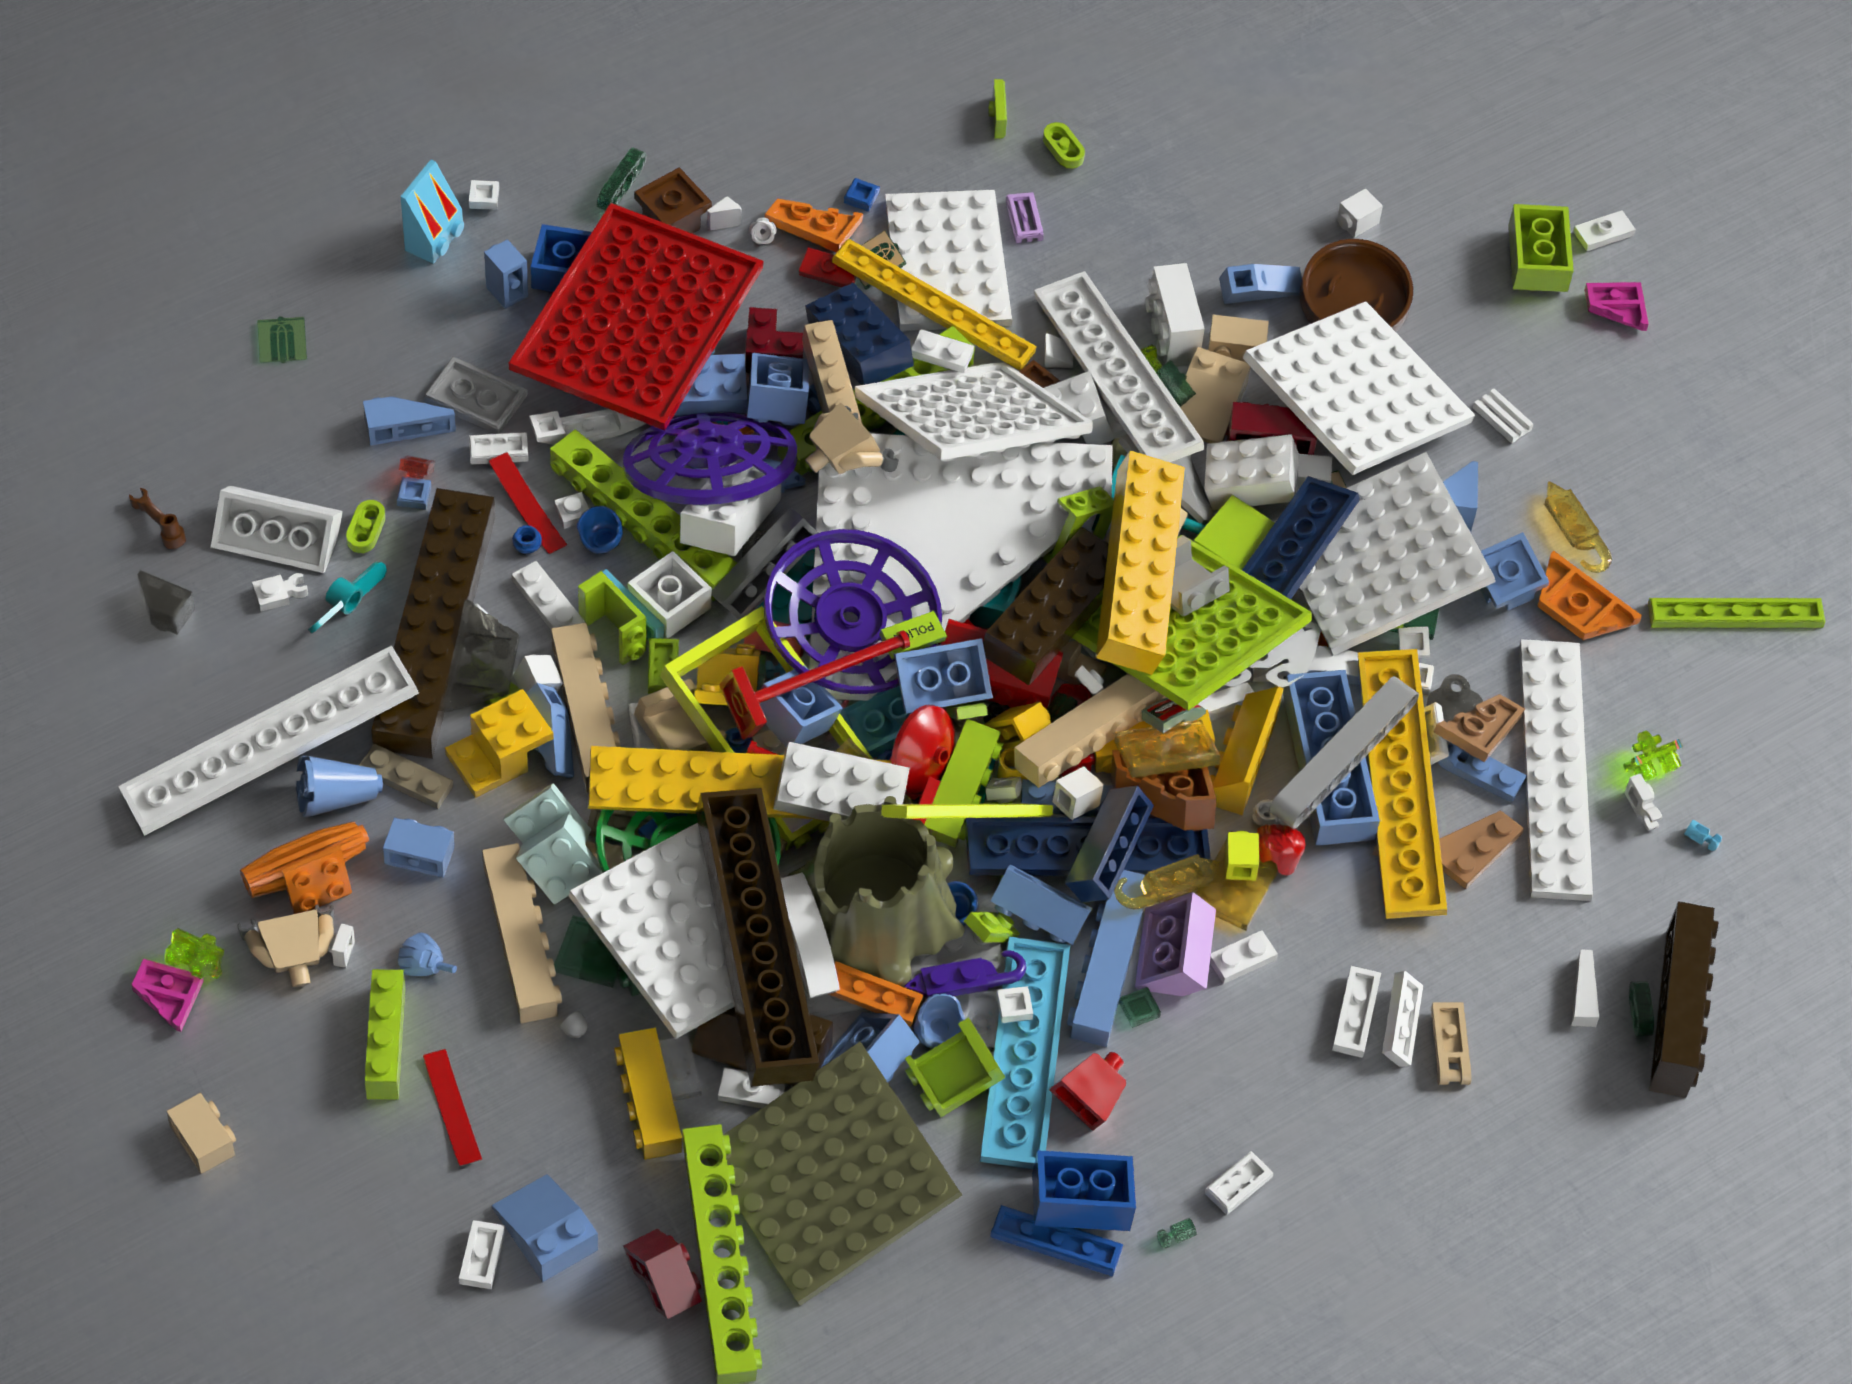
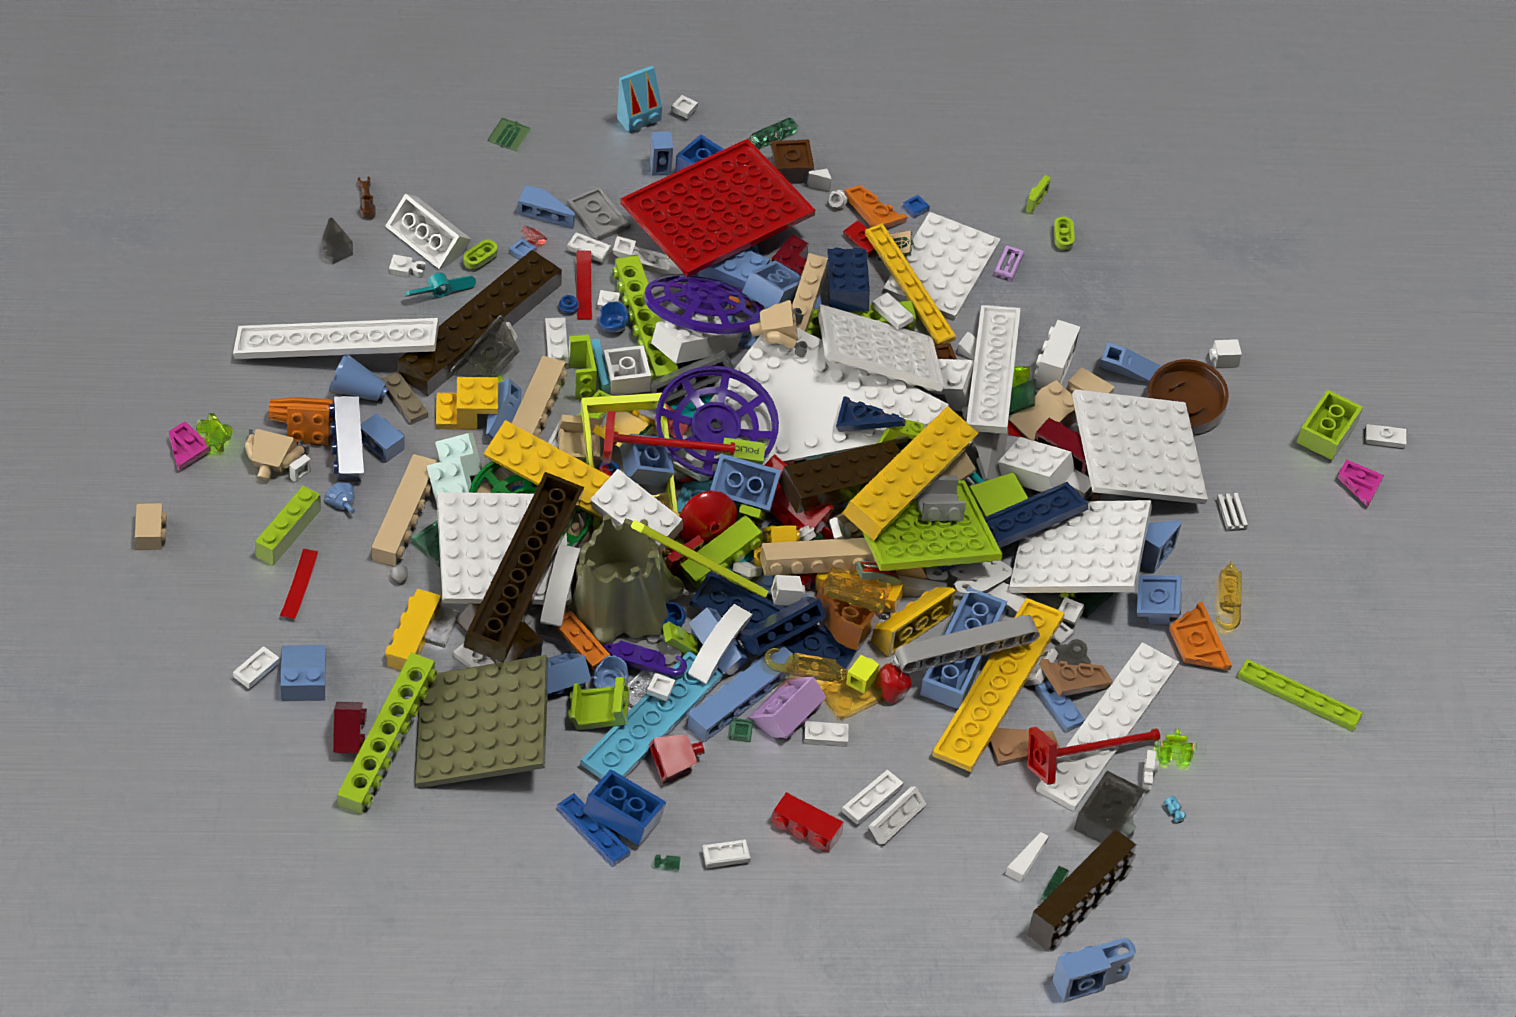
camera: 30 degrees right, 5 degrees down
white brick [514,655,563,693] -> none
tan plate [1431,1002,1471,1085] -> none
none -> brick [328,396,364,481]
none -> white slope [688,604,753,685]
none -> red brick [772,792,844,853]
none -> white plate [798,525,816,541]
none -> dark blue wing [836,396,906,432]
none -> red tile [1027,727,1160,785]
none -> medium blue brick [1052,938,1136,1003]
none -> clear smoke piece [1074,770,1146,843]

